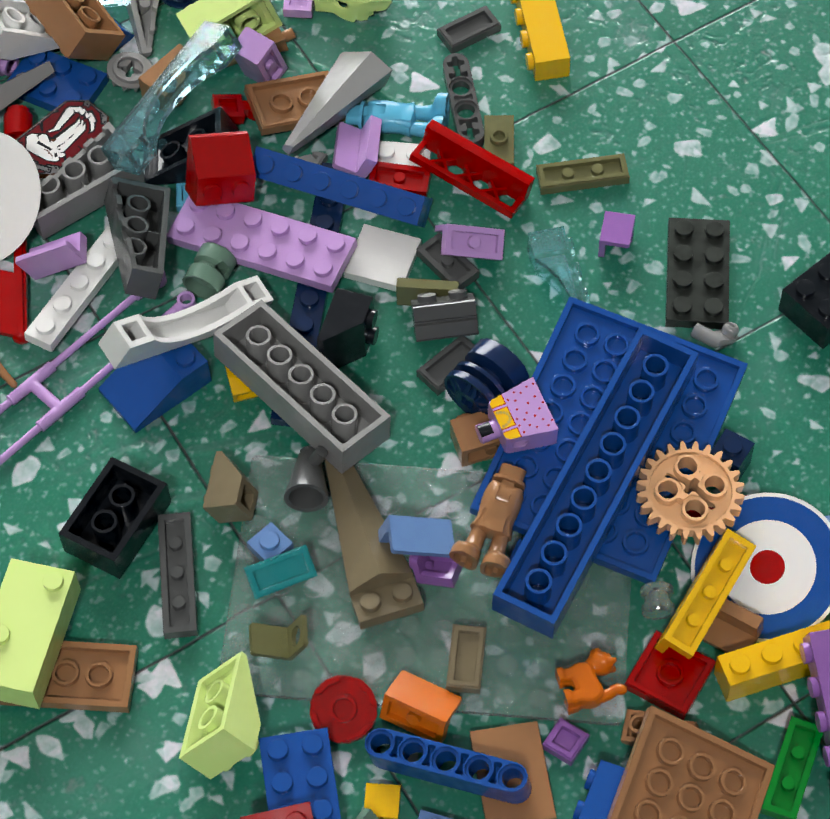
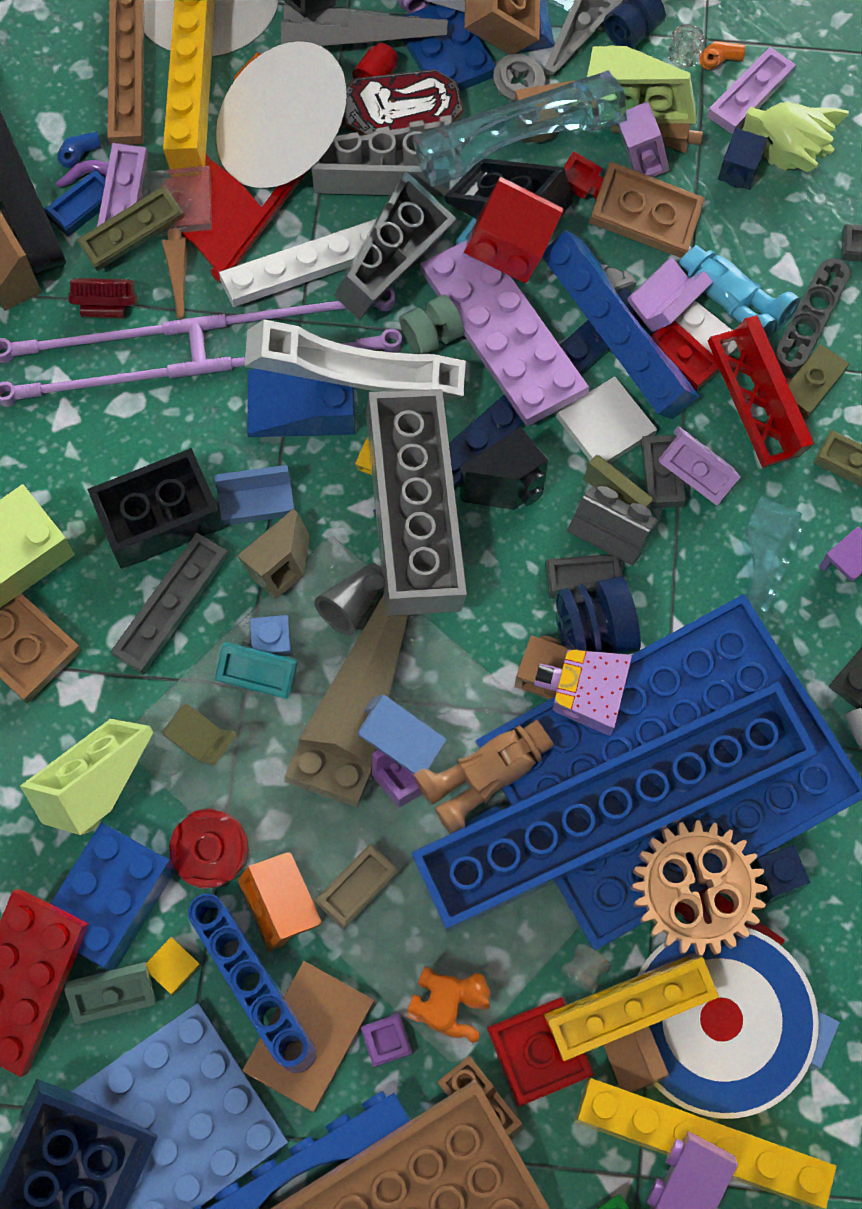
camera: 35 degrees right, 10 degrees up
lavender panel [15,232,87,280] -> none
light grey wedge [282,51,392,155] -> none
none -> medium blue panel [214,465,294,526]
none -> dark blue brick [718,128,768,190]

